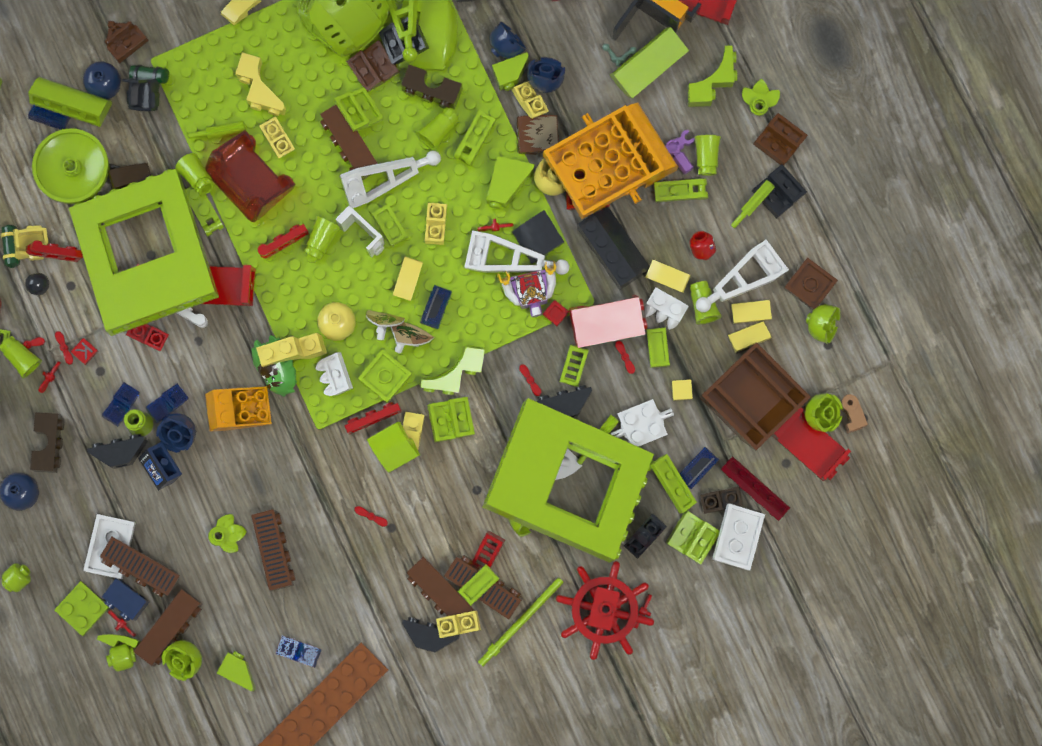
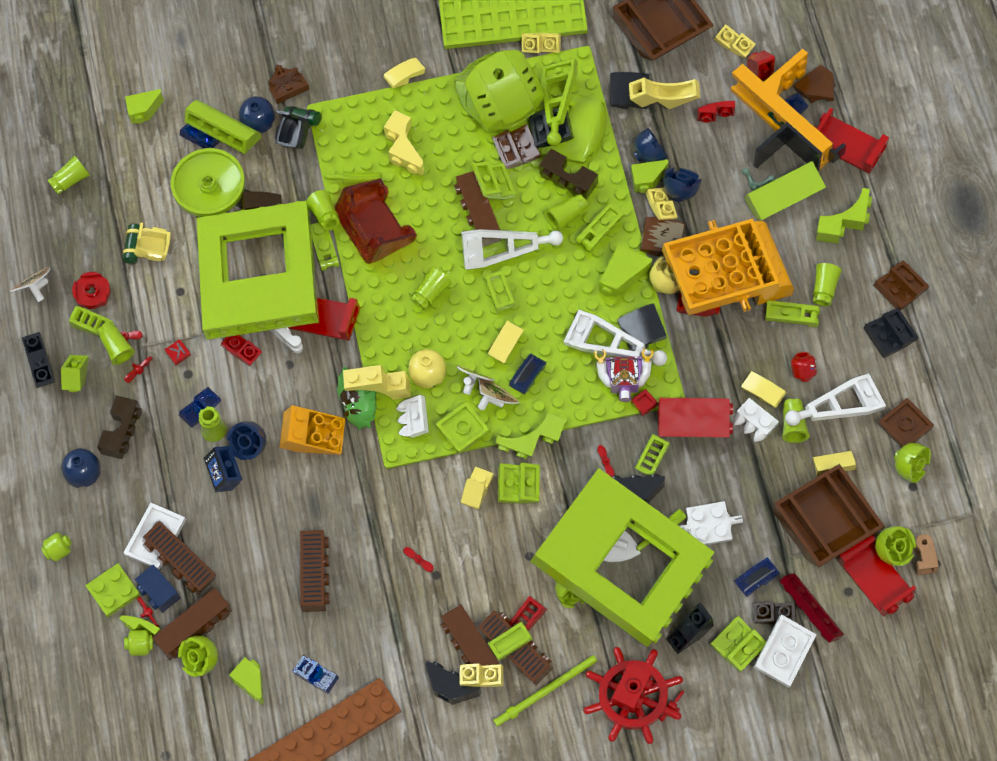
camera: 15 degrees right, 15 degrees down
red plate [25,240,83,262] -> none
black piece [25,273,49,296] -> none
red piece [55,331,74,365] -> none
black slope [87,434,148,469] -> none
clear blue slope [145,383,189,424] -> none
lime plate [208,514,247,553] -> none
red plate [258,224,309,259] -> none
light yellow slope [259,116,295,158] -> none
white panel [336,206,385,257] -> none
red plate [344,402,402,435] -> none
lime slope [367,422,420,473] -> none
light yellow slope [425,203,447,245] -> none
red piece [477,219,513,232] -> none
black slope [577,207,650,290] -> none
red piece [615,341,635,374] -> none
lime tile [646,328,670,368] -> none
lime plate [650,454,697,514] -> none
medium lavender bar [666,130,695,175] -> none
light yellow tile [672,380,693,401] -> none
lime axle [731,180,775,228] -> none
light yellow tile [731,300,772,324] -> none
lime plate [742,79,780,116] -> none

